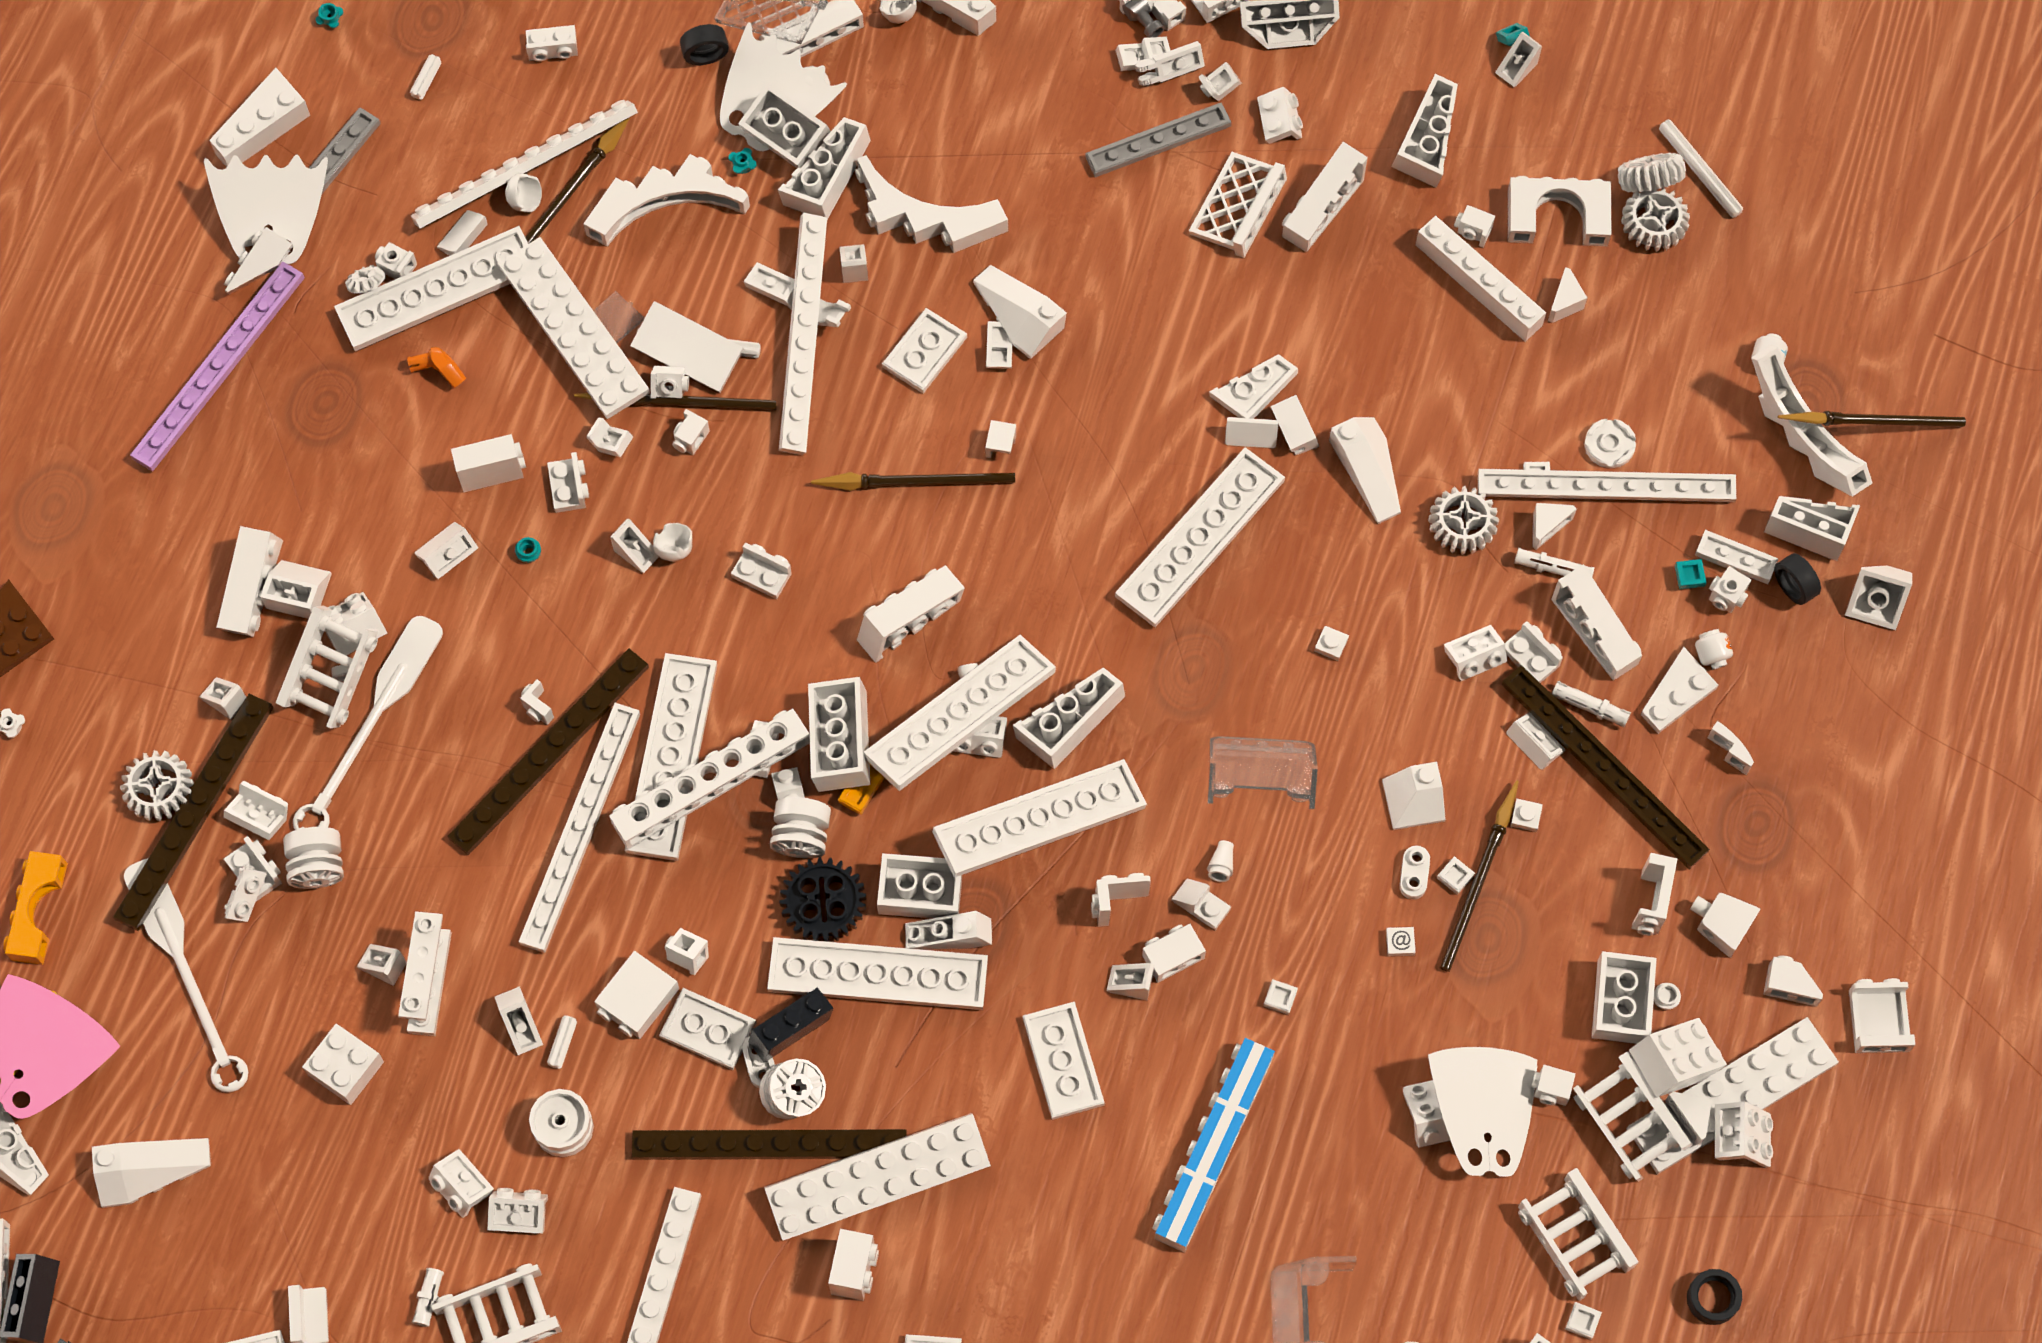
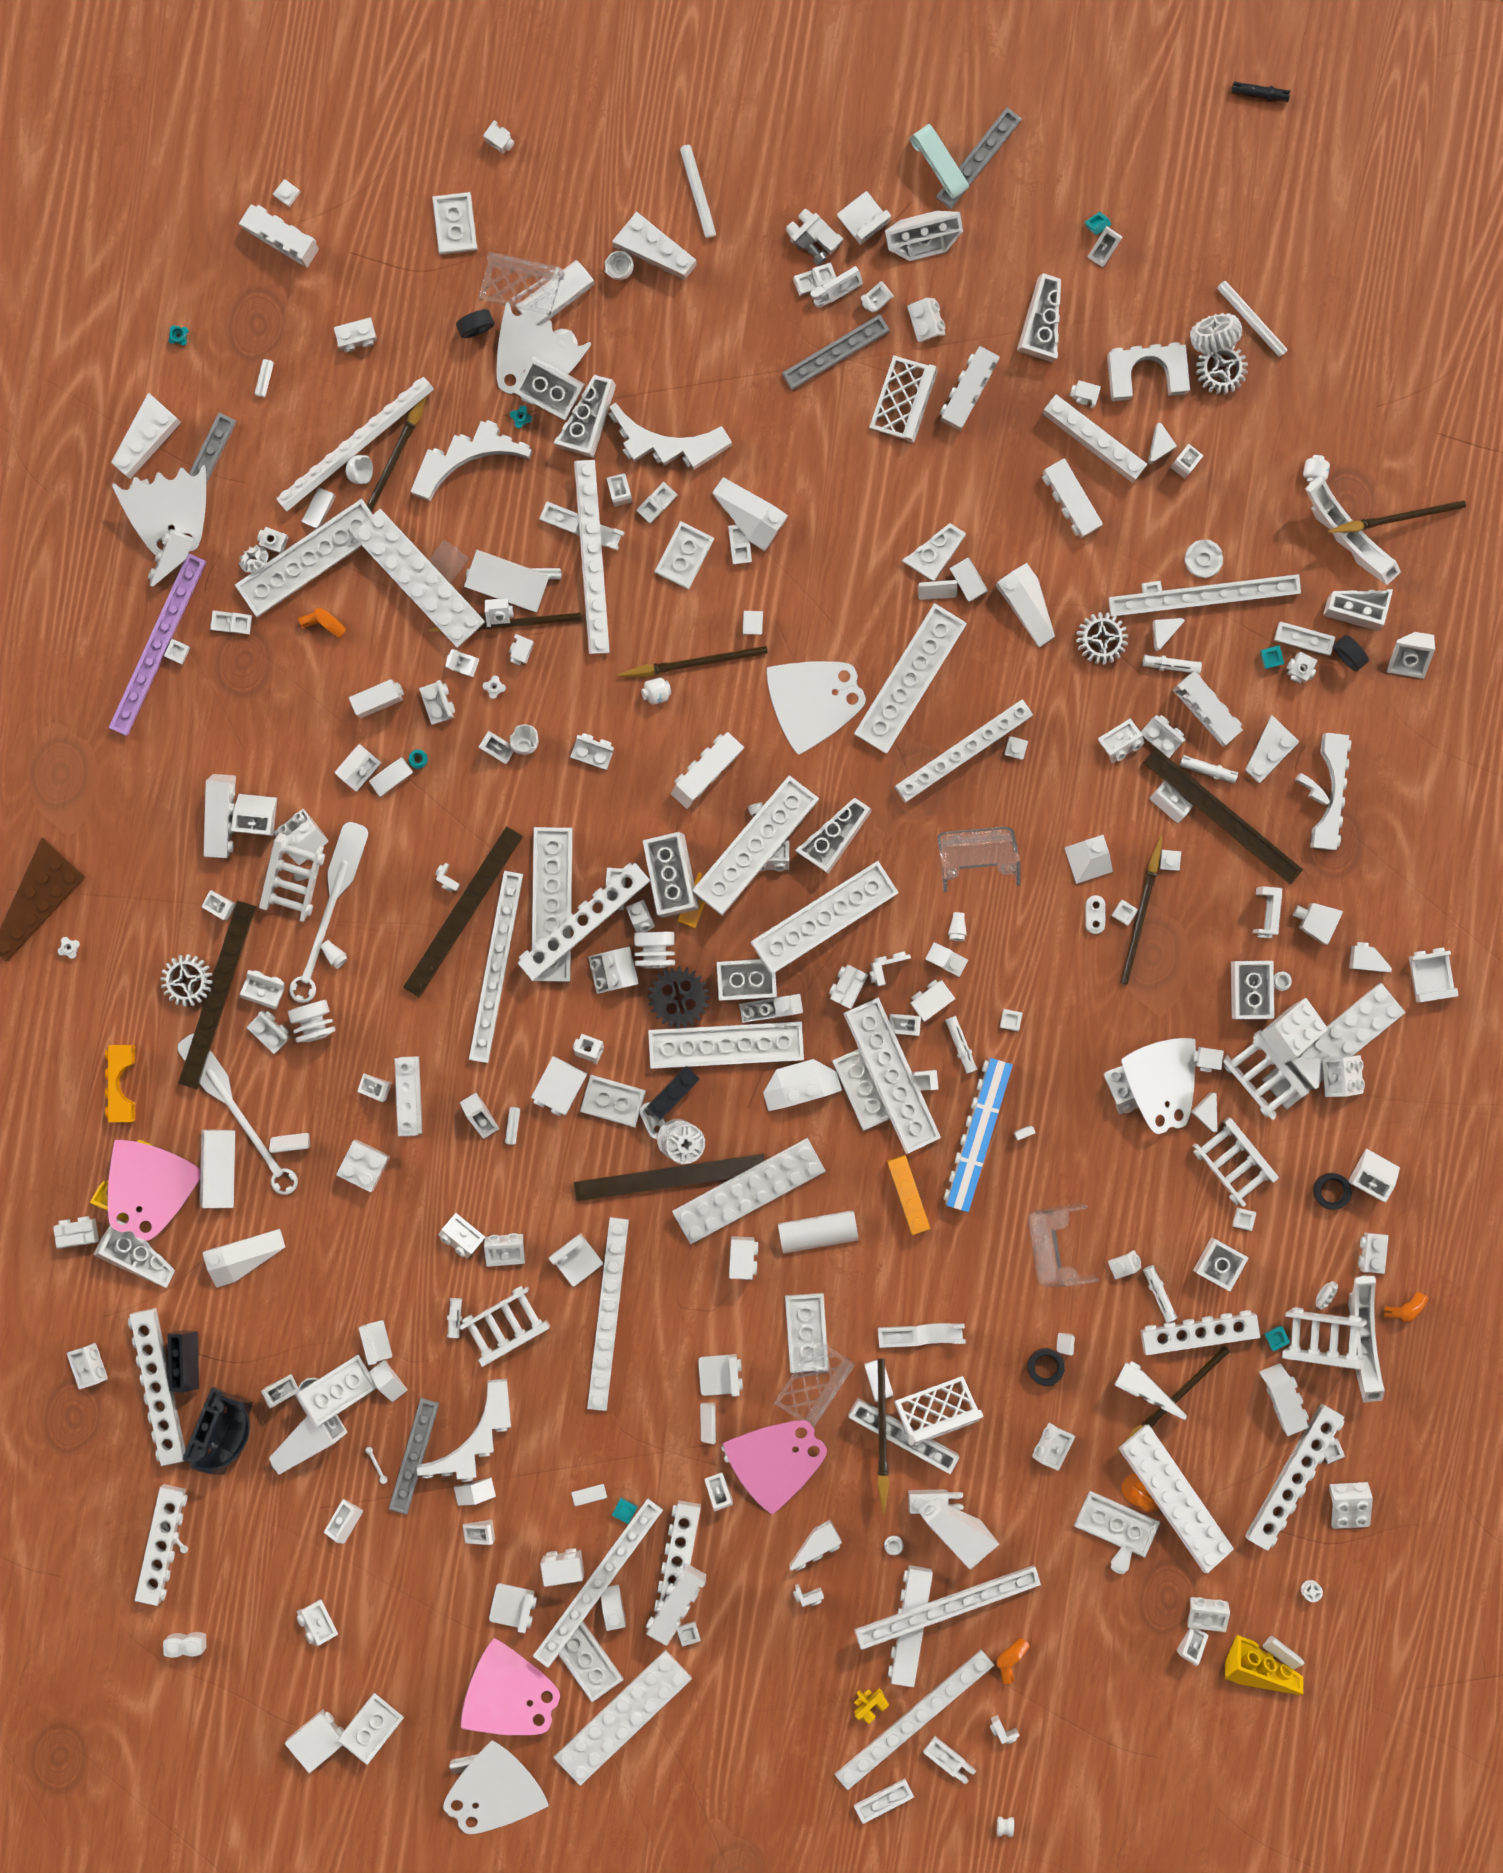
camera: 10 degrees left, 20 degrees up
white hinge [224,864,267,922] -> none
white wheel [529,1089,594,1157] -> none
white tile [1386,927,1415,956] -> none
white head [1695,629,1733,669] -> none
none -> white plate [164,639,191,665]
none -> white brick [200,1130,235,1208]
none -> white slope [210,610,252,634]
none -> white slope [269,1133,311,1153]
none -> white cone [320,940,348,969]
none -> white slope [369,757,413,797]
none -> white plate [483,676,506,699]
none -> white bracket [549,1233,603,1286]
none -> white slope [588,947,639,994]
none -> white slope [636,482,678,523]
none -> white head [641,678,671,705]
none -> white wedge [763,1059,842,1111]
none -> white piece [767,661,866,755]
none -> white brick [778,1210,859,1254]
none -> white brick [828,964,868,1009]
none -> white plate [843,997,941,1154]
none -> light orange arch [886,1154,930,1235]
none -> white brick [894,699,1033,803]
none -> white panel [913,1070,939,1091]
none -> white pin [945,1016,978,1074]
none -> white tile [1014,1126,1035,1140]
none -> white brick [1042,458,1103,538]
none -> white slope [1170,444,1203,479]
none -> white slope [1191,1092,1217,1132]
none -> white arch [1310,733,1351,851]
none -> white slope [1348,1149,1400,1202]

